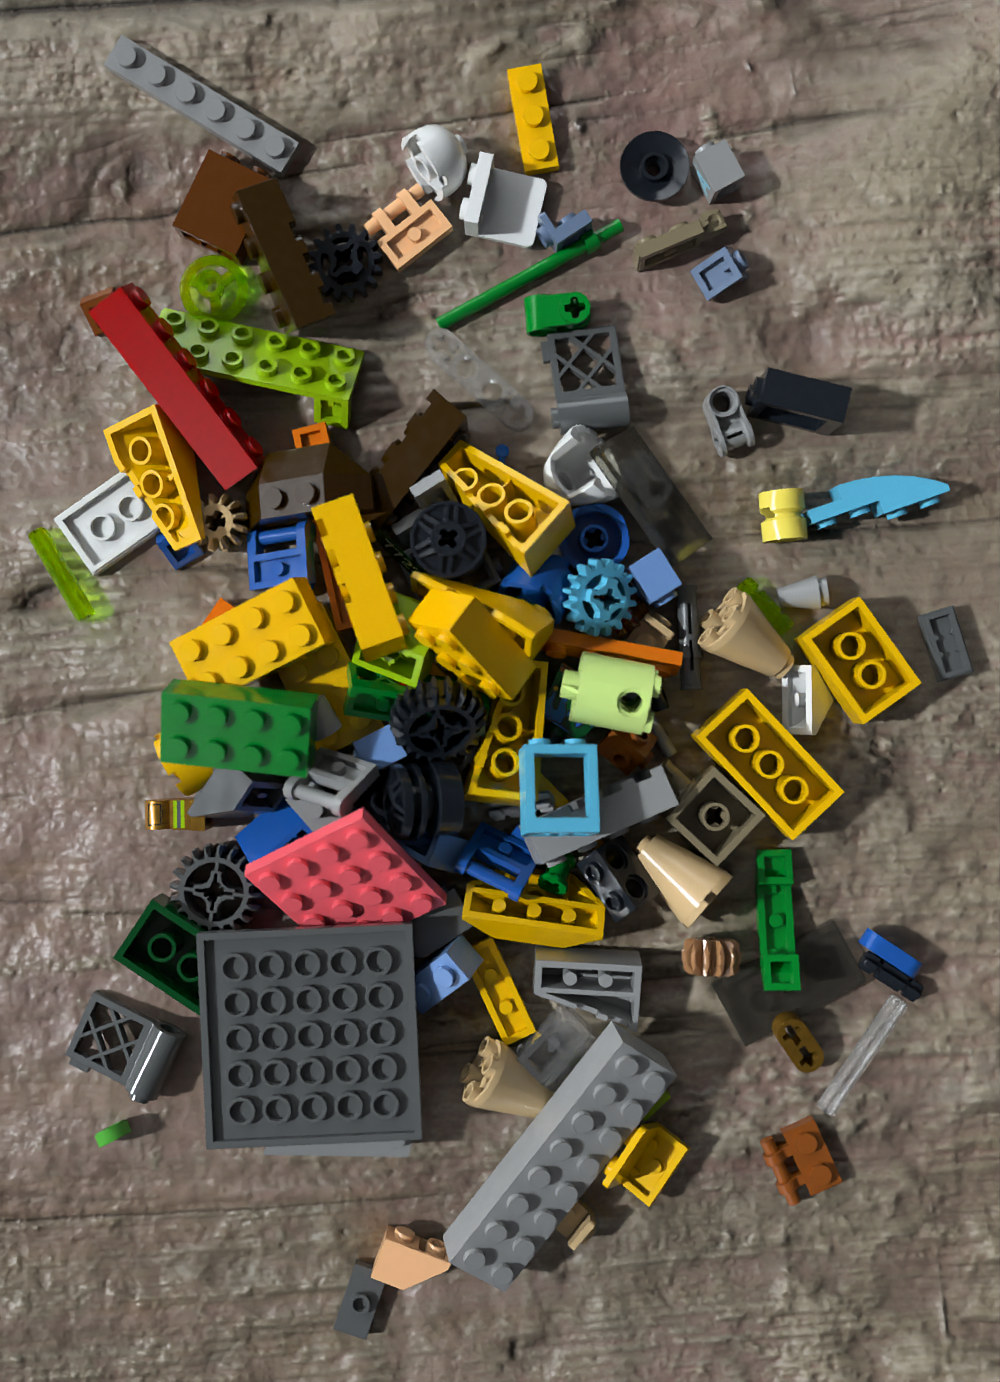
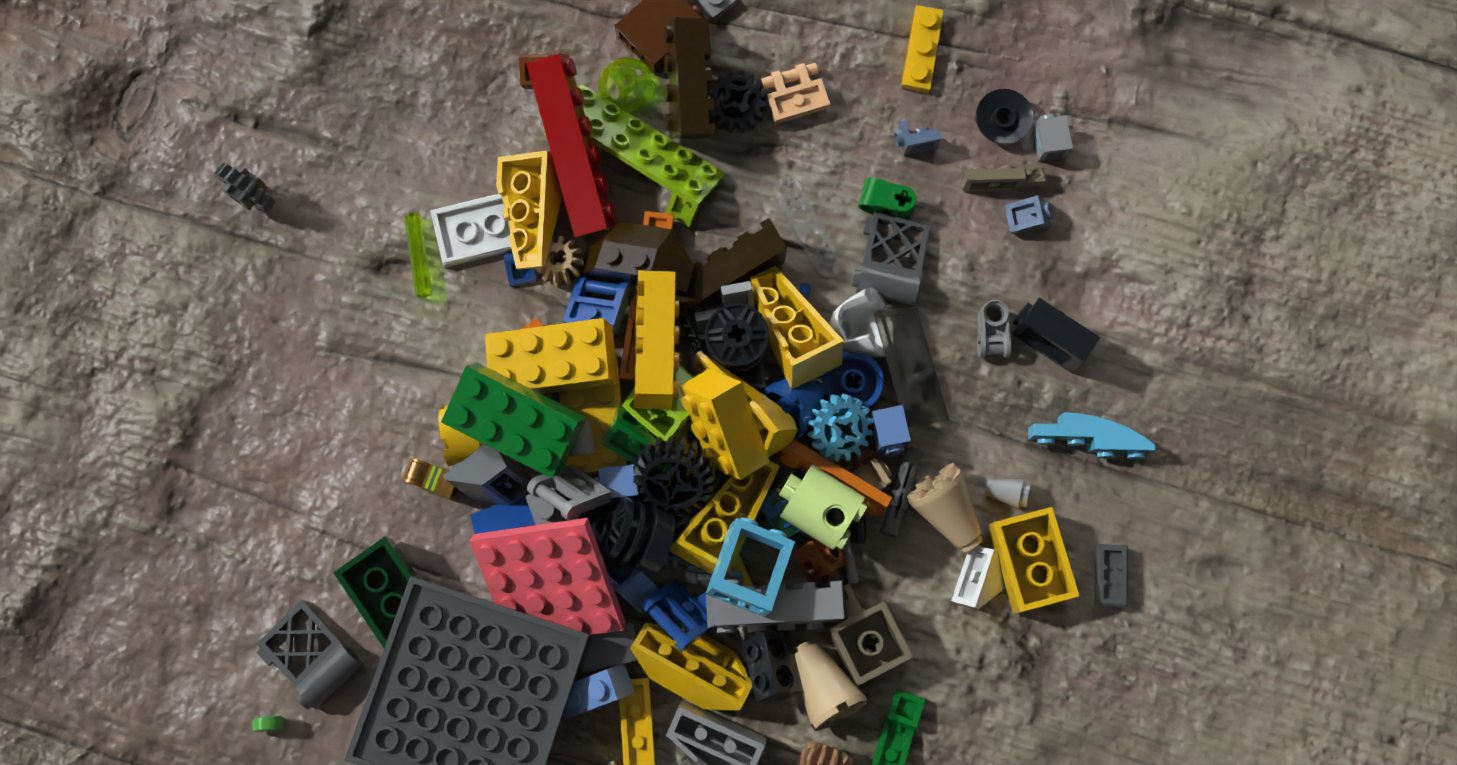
camera: 20 degrees right, 10 degrees down
dark grey gear [169,842,265,931] -> none
white cylinder [401,124,468,202] -> none
green bar [435,219,624,331] -> none
white bracket [459,151,547,249] -> none
green bush [538,852,577,895] -> none
yellow brick [690,688,844,840] -> none
clear neon green axle [737,577,794,636] -> none
light yellow wheel [758,488,808,544] -> none

